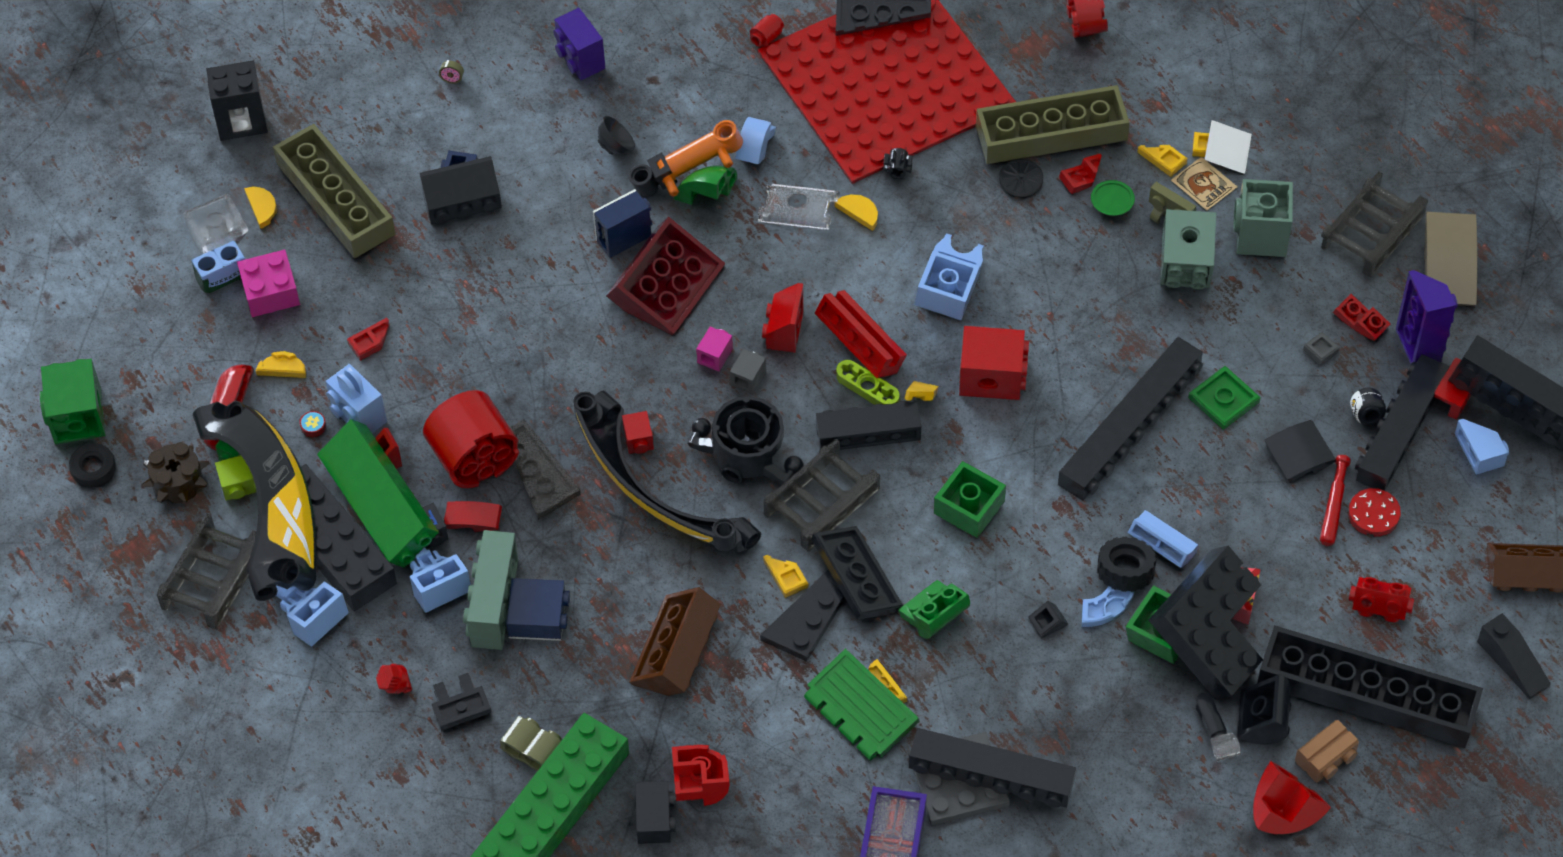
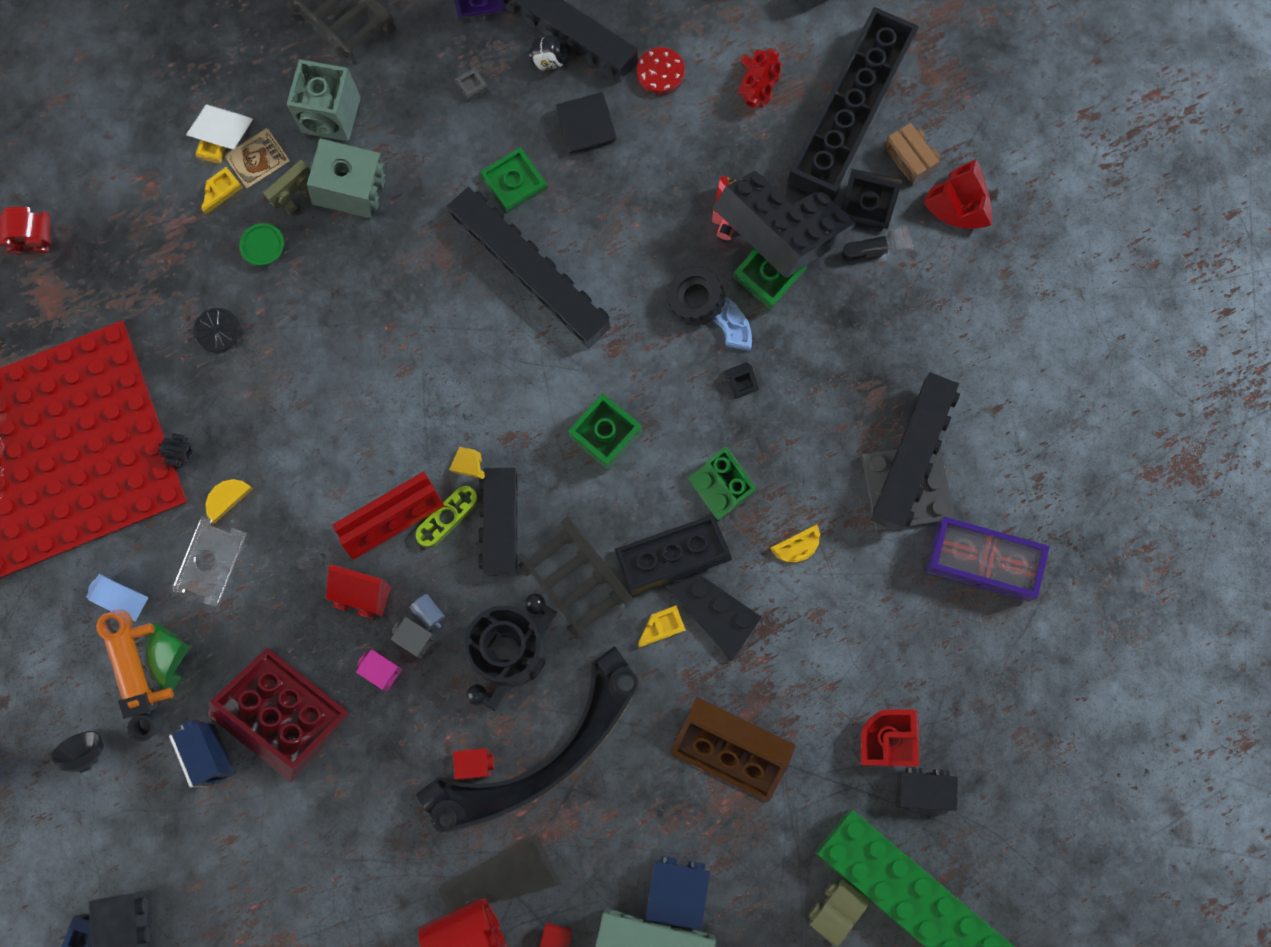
camera: 80 degrees left, 20 degrees up
green hinge [804,648,920,761] -> none
light blue brick [914,233,984,320] -> none
red brick [959,326,1029,400] -> none
olive brick [976,85,1130,164] -> none
red slope [1059,153,1102,194] -> none
light blue piece [1128,510,1198,568] -> none
red piece [1320,455,1351,546] -> none
red slope [1332,294,1391,341] -> none
none -> sand blue piece [409,594,445,631]

